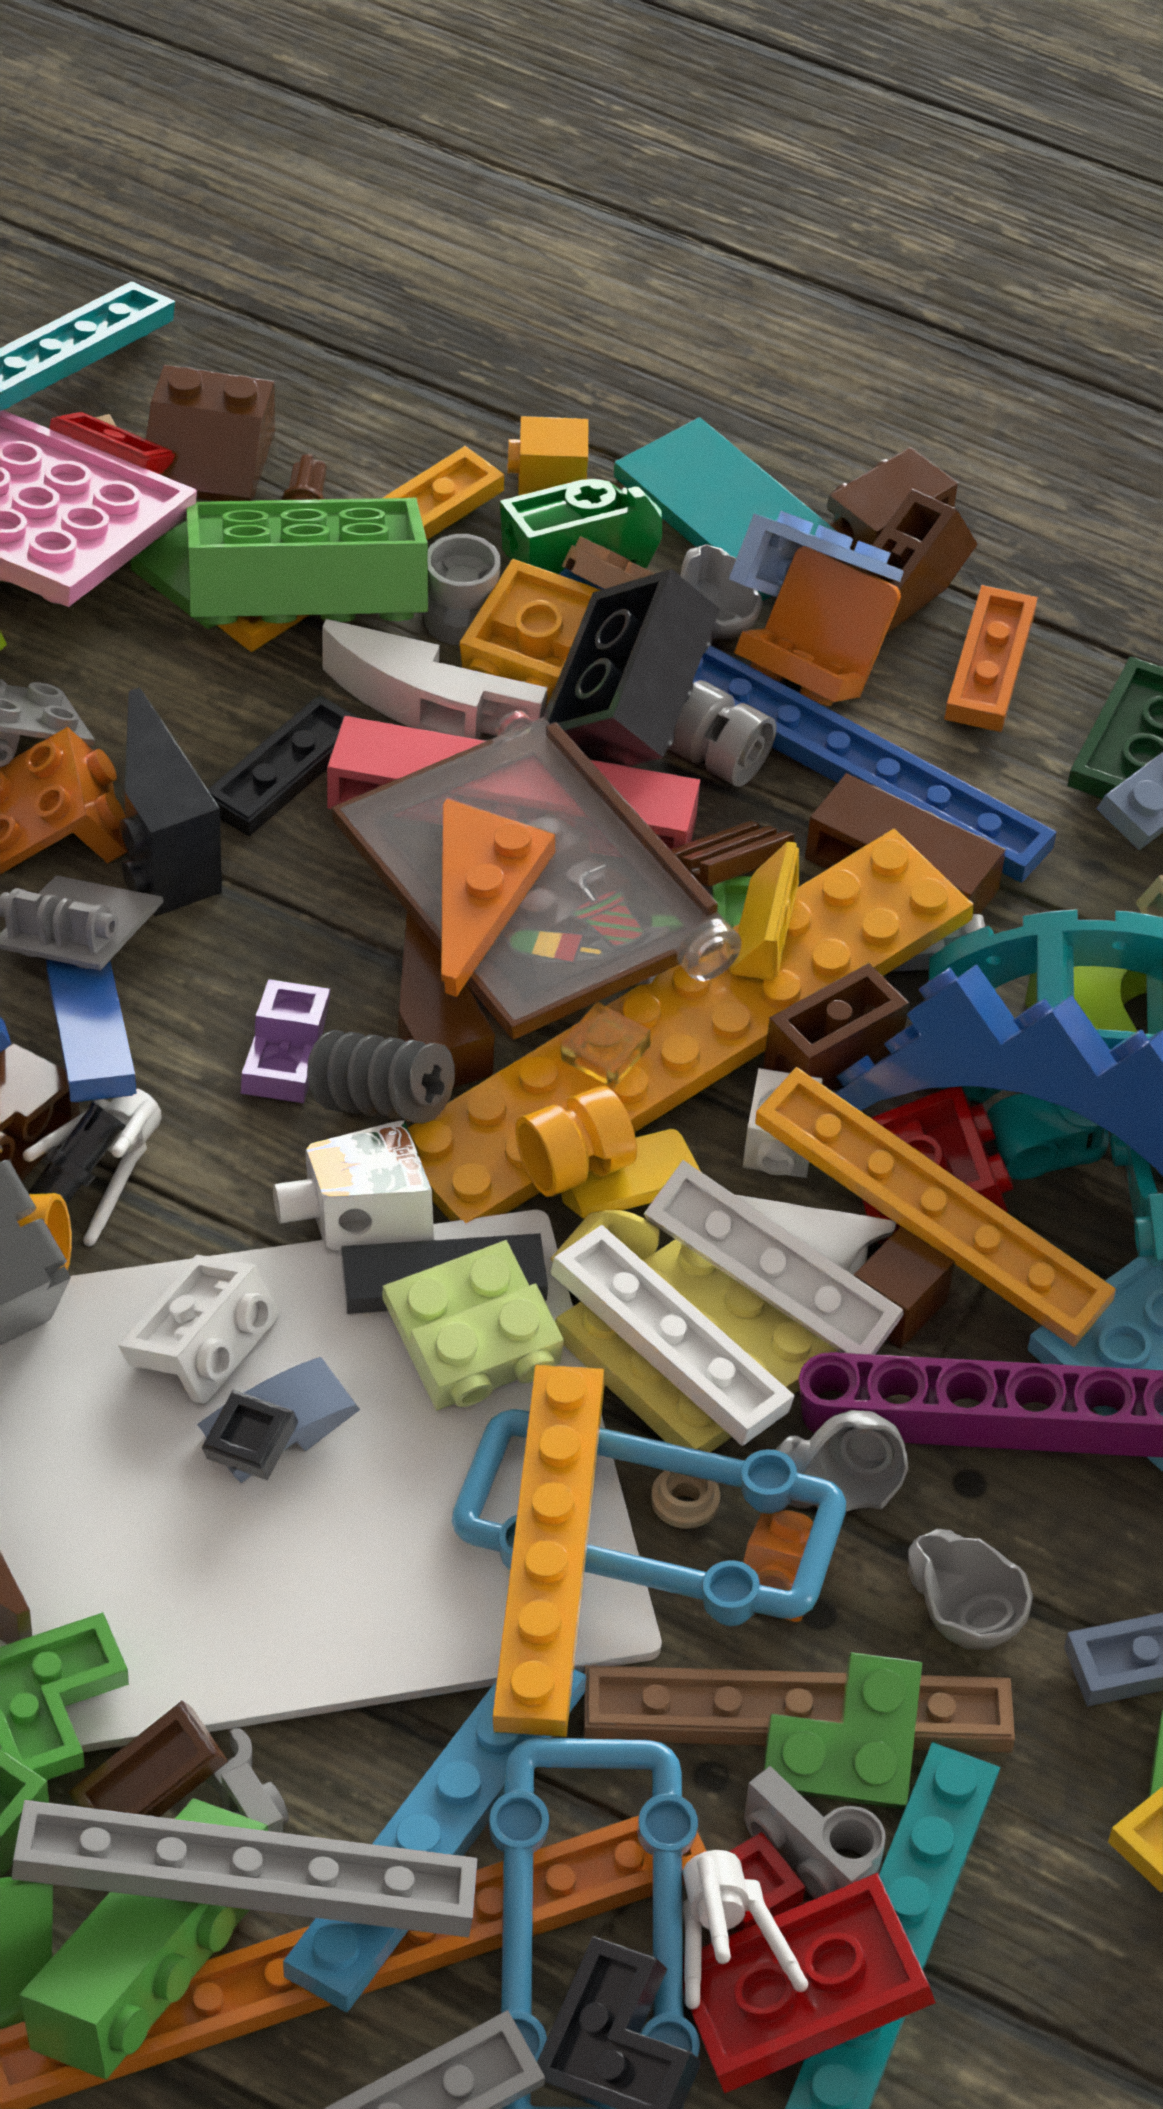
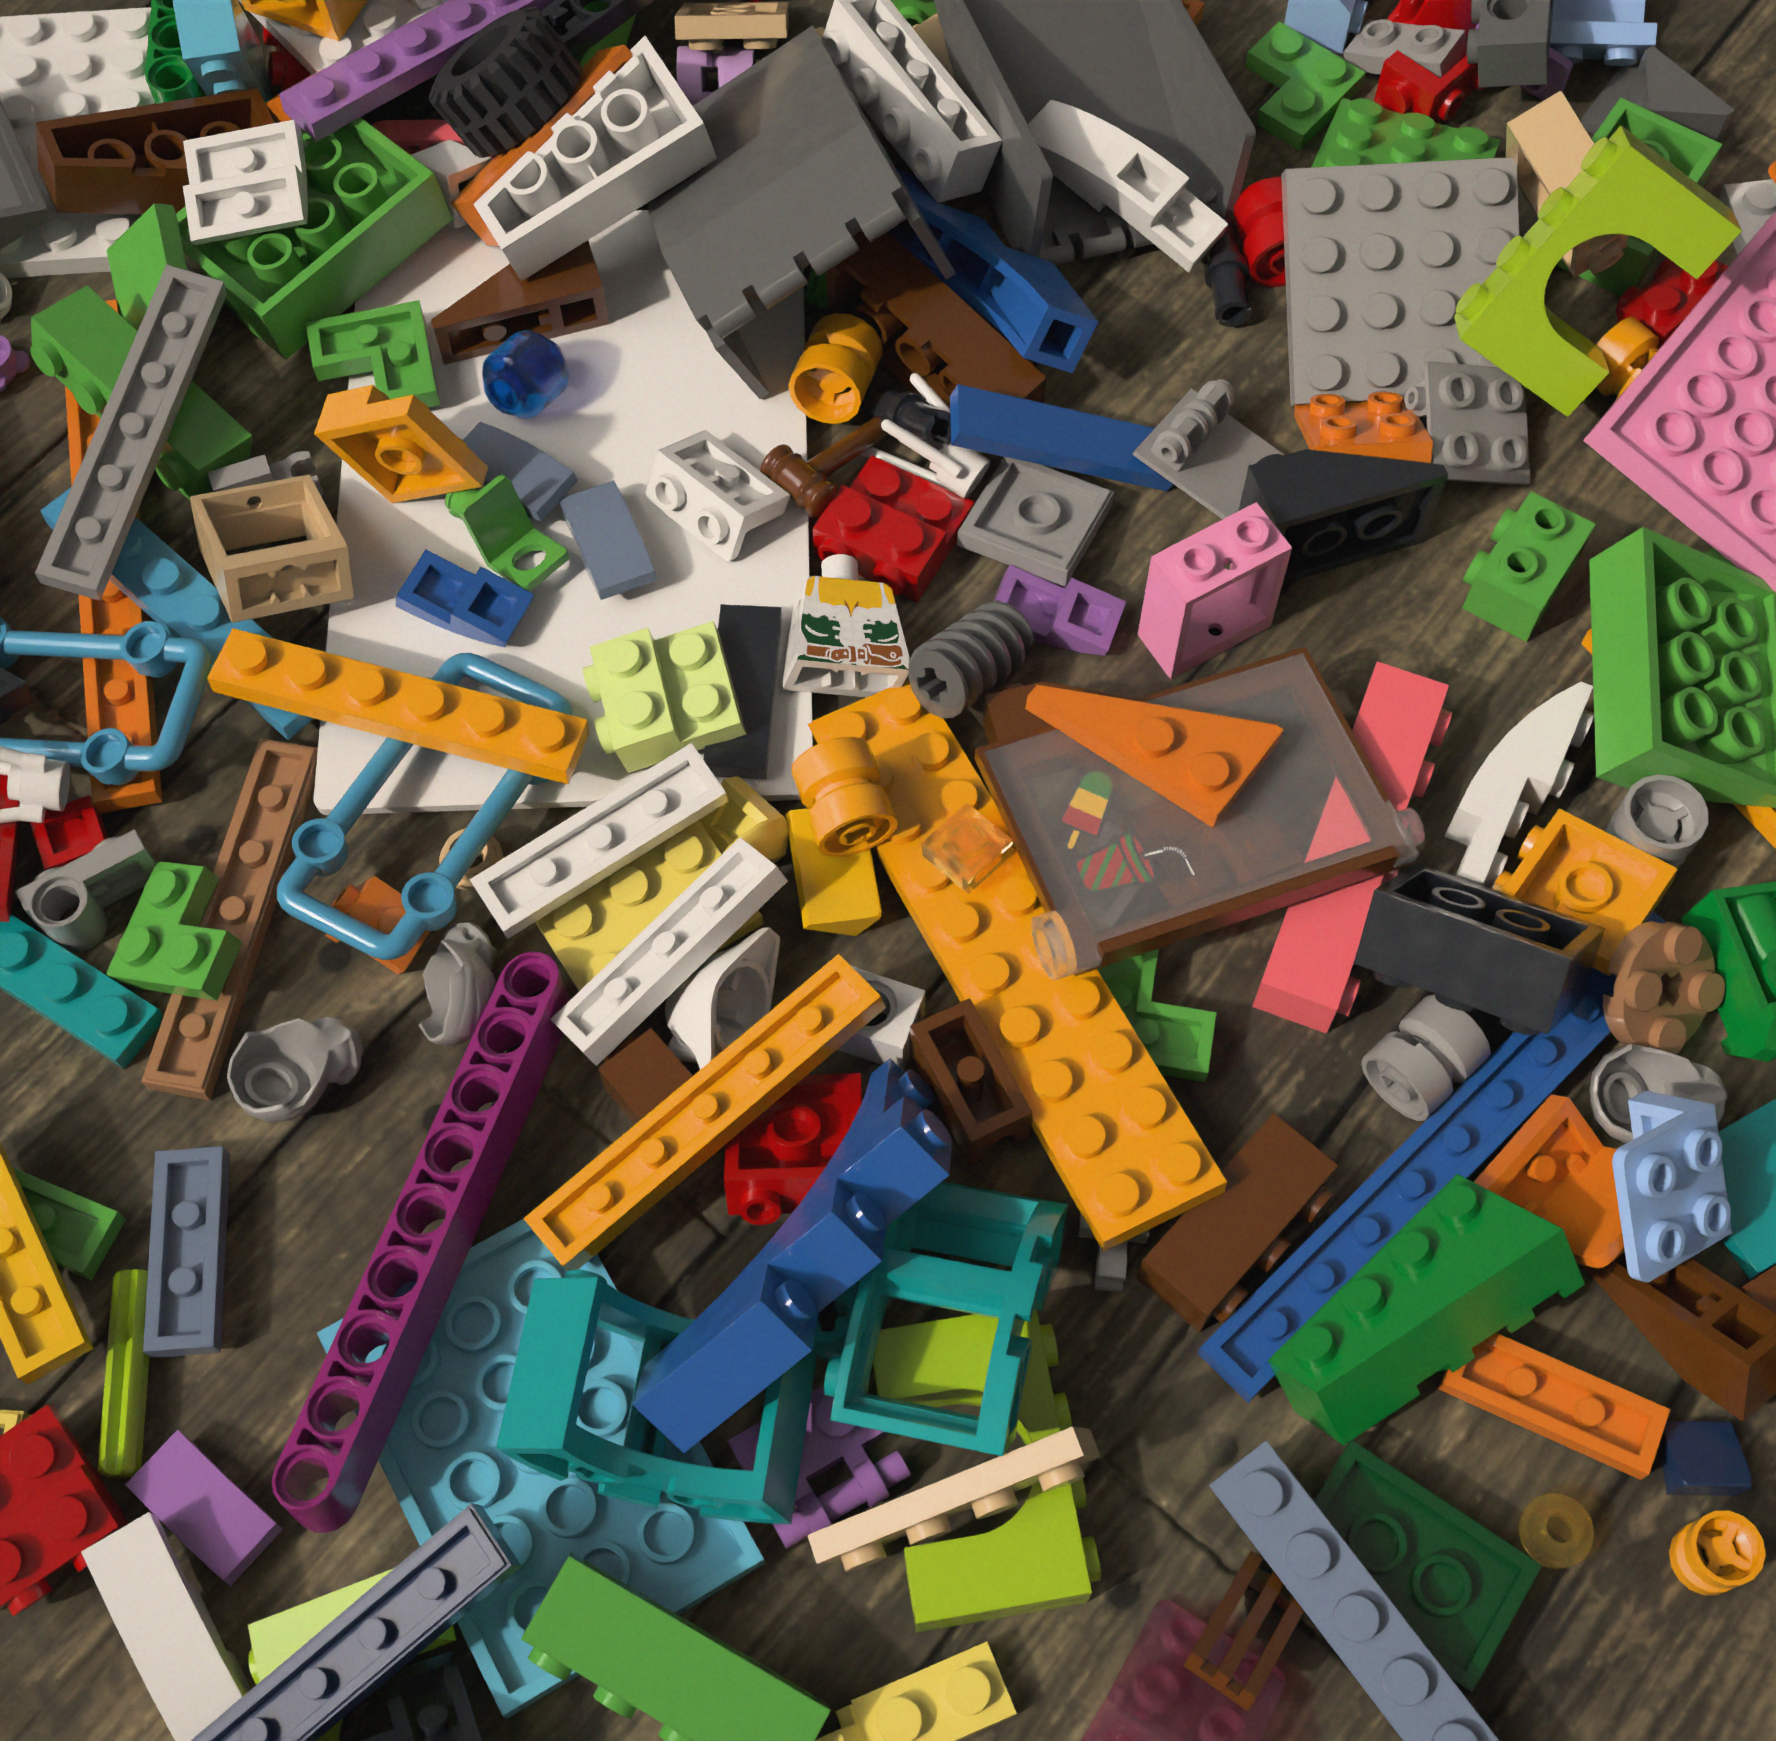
camera: 105 degrees right, 15 degrees up
reddish brown tile [68,1700,229,1817] -> none
black tile [201,1390,298,1481] -> none
black tile [208,694,358,836] -> none
reddish brown tile [671,821,794,887] -> none
yellow slope [729,842,799,980] -> none
none -> tan window [190,474,354,623]
none -> light orange plate [314,385,488,503]
none -> blue slope [396,549,535,647]
none -> bright green bracket [445,474,570,591]
none -> sand blue slope [463,422,578,521]
none -> clear blue head [482,330,569,419]
none -> reddish brown piece [760,417,889,518]
none -> red plate [813,455,974,603]
none -> light grey plate [957,457,1114,587]
none -> bright pink window [1138,502,1292,680]
none -> green wedge [1268,1174,1585,1446]
none -> bright green brick [1462,491,1596,642]
none -> clear yellow plate [1519,1493,1594,1569]
none -> dark blue slope [1660,1421,1753,1496]
none -> light orange wheel [1669,1510,1766,1595]

